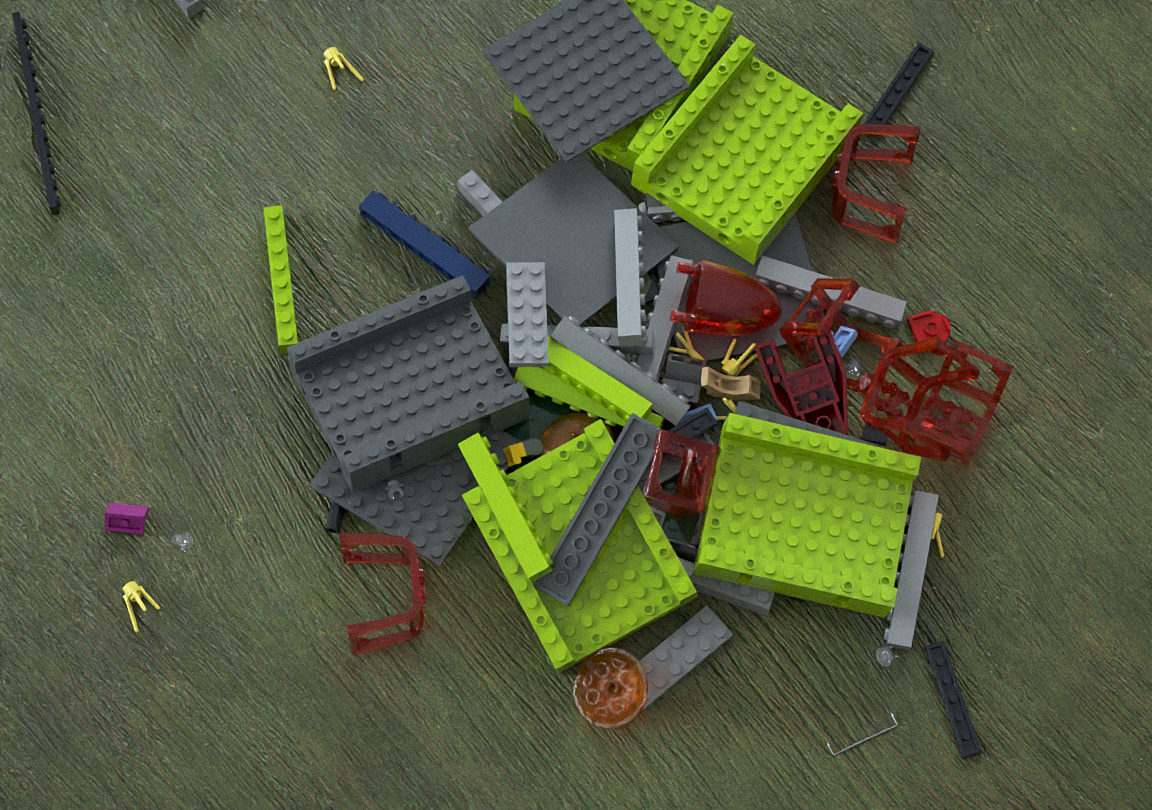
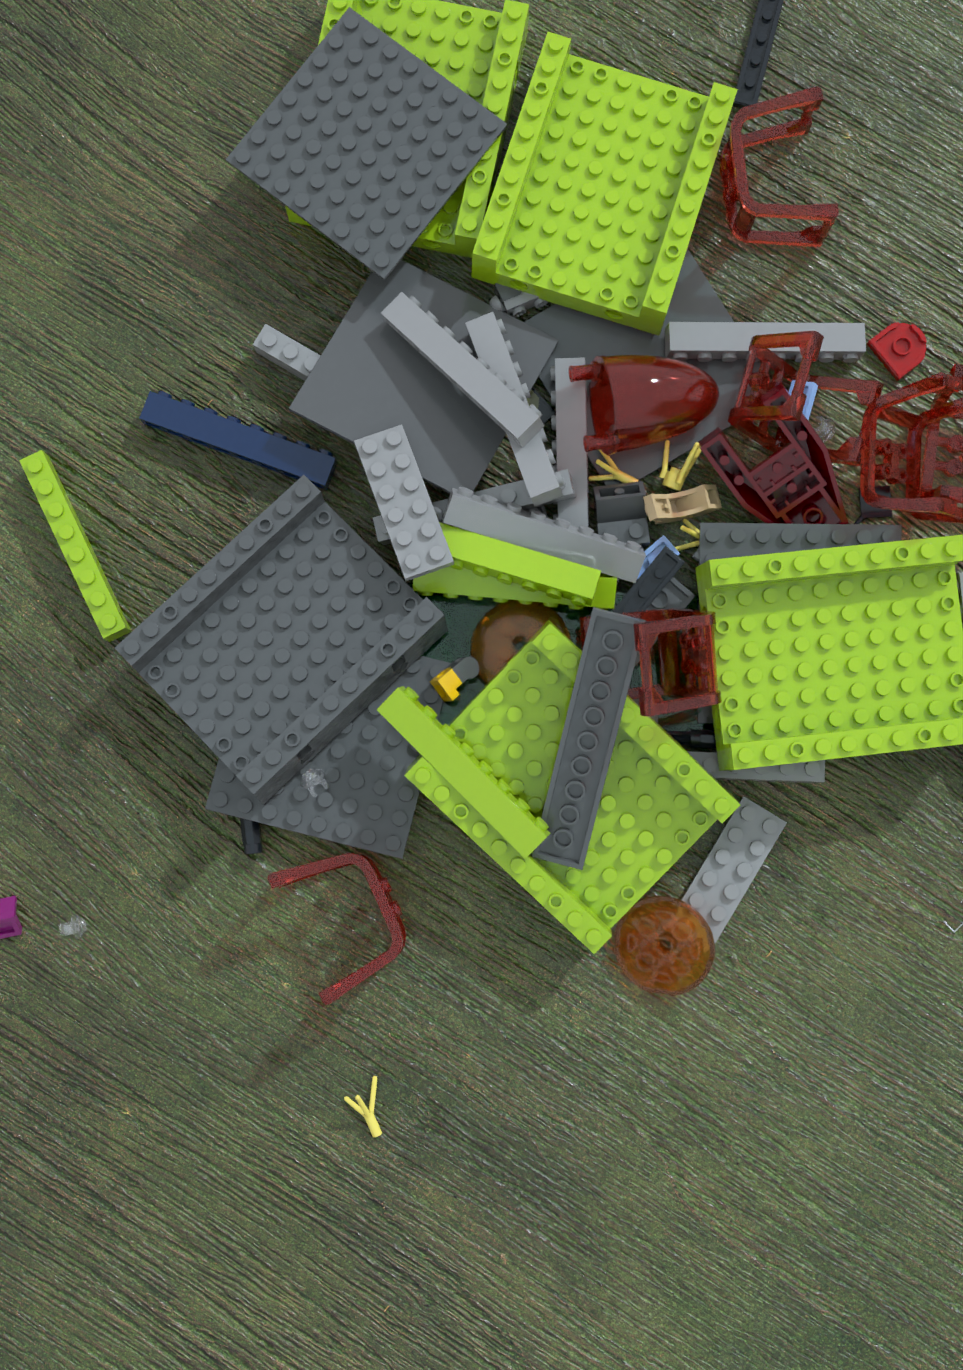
camera: 15 degrees left, 15 degrees up
light yellow plant [122,581,160,633] -> none
light yellow plant [324,47,364,90] -> none
none -> light yellow plant [344,1076,382,1138]
none -> light grey brick [381,292,544,448]

